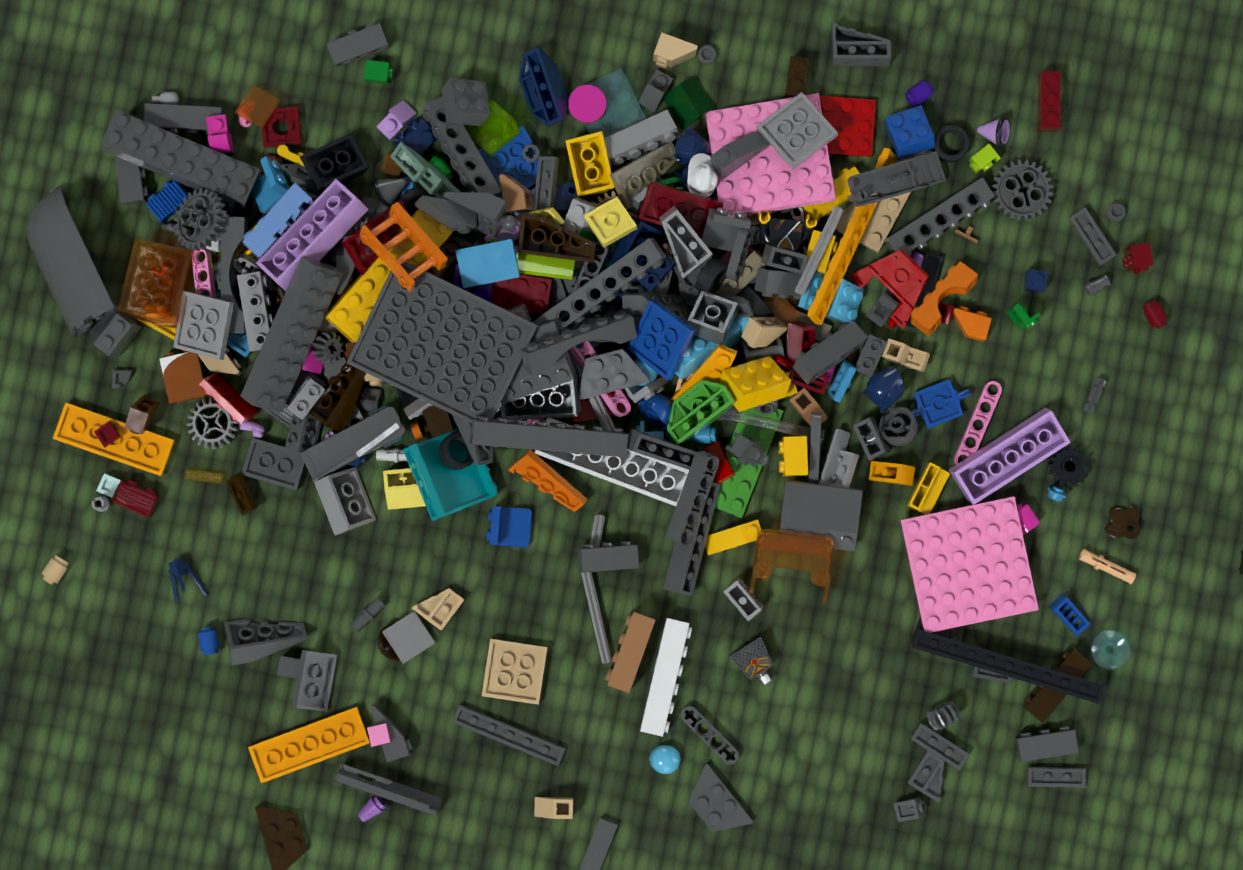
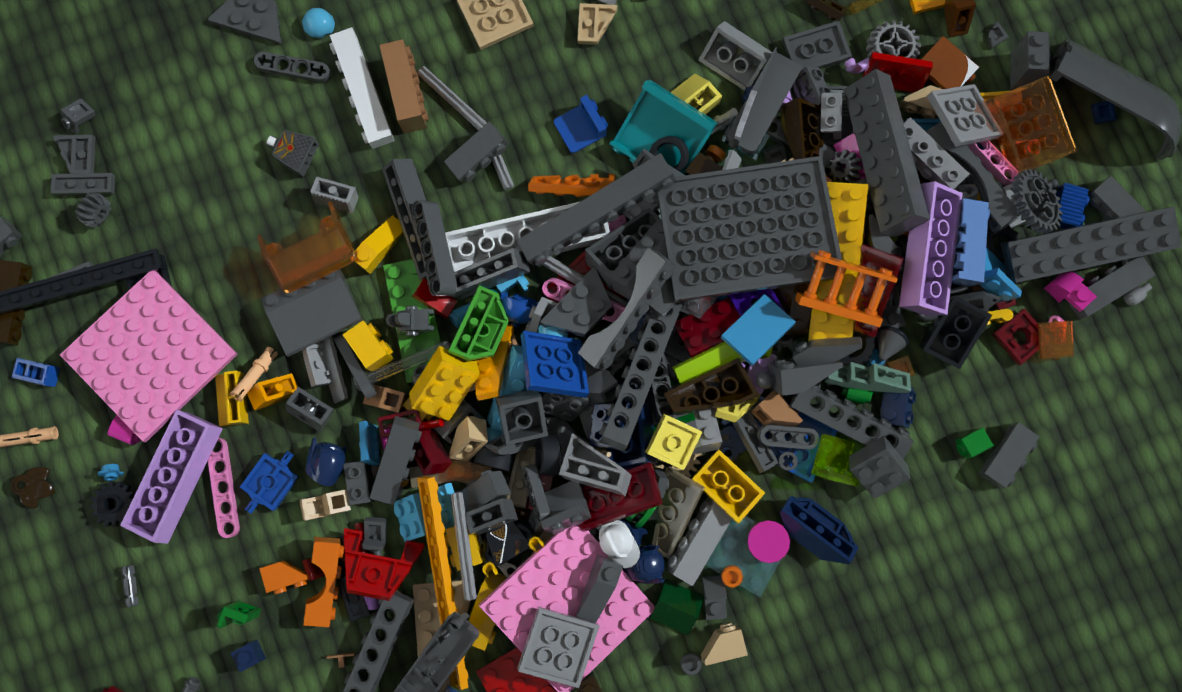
camera: 145 degrees right, 5 degrees down
lavender slope [376,100,417,141] -> none
dark grey cylinder [878,407,918,446] -> none
none -> light nougat pin [230,347,278,401]
none -> orange tile [721,565,743,588]
none -> dark grey plate [757,424,819,449]

